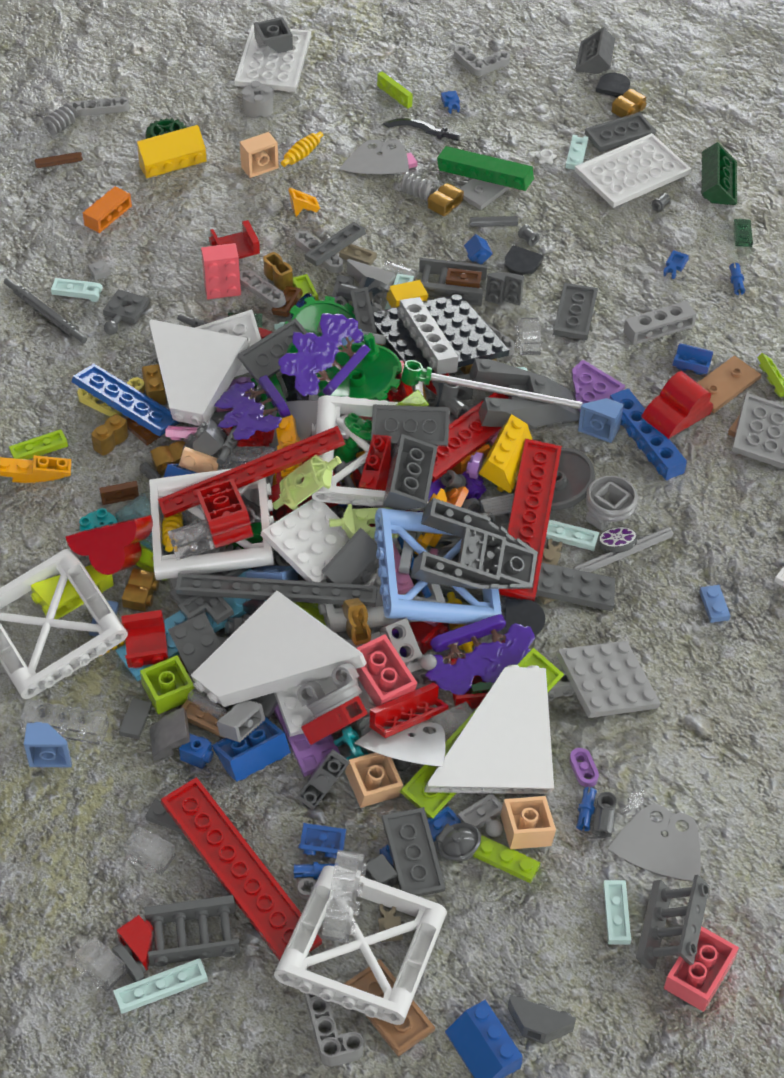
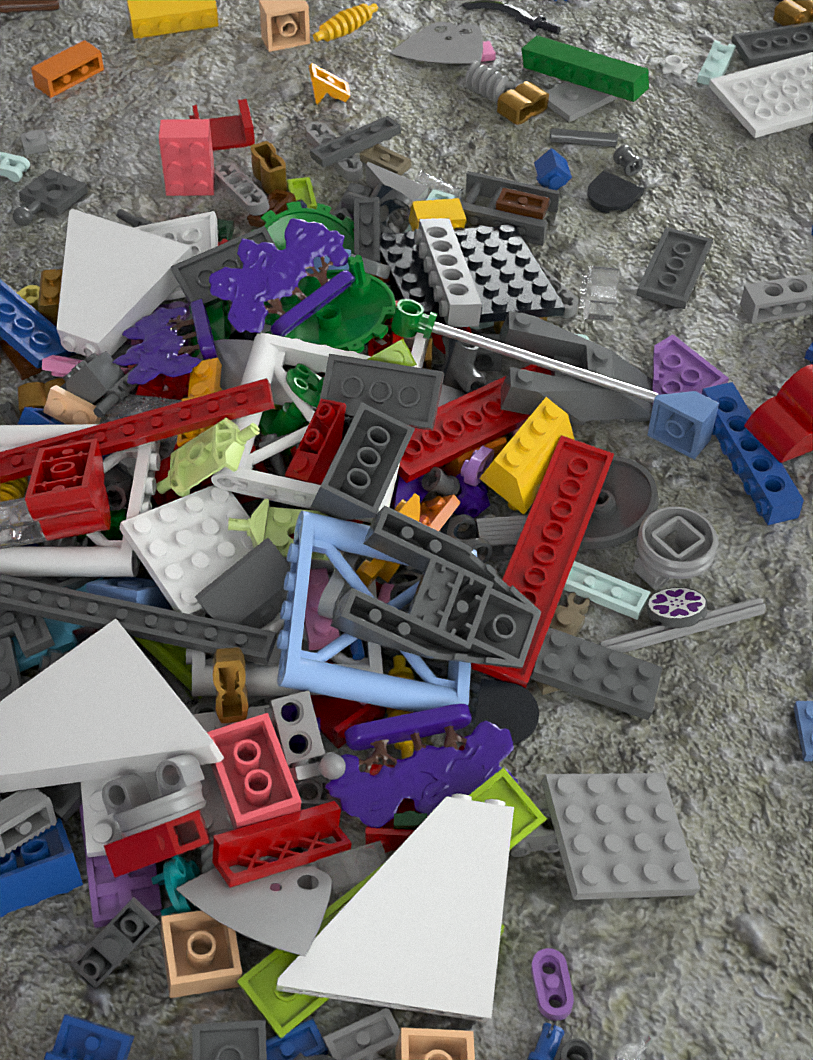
camera: 10 degrees right, 0 degrees up
dark grey slope [485,272,524,306] -> none

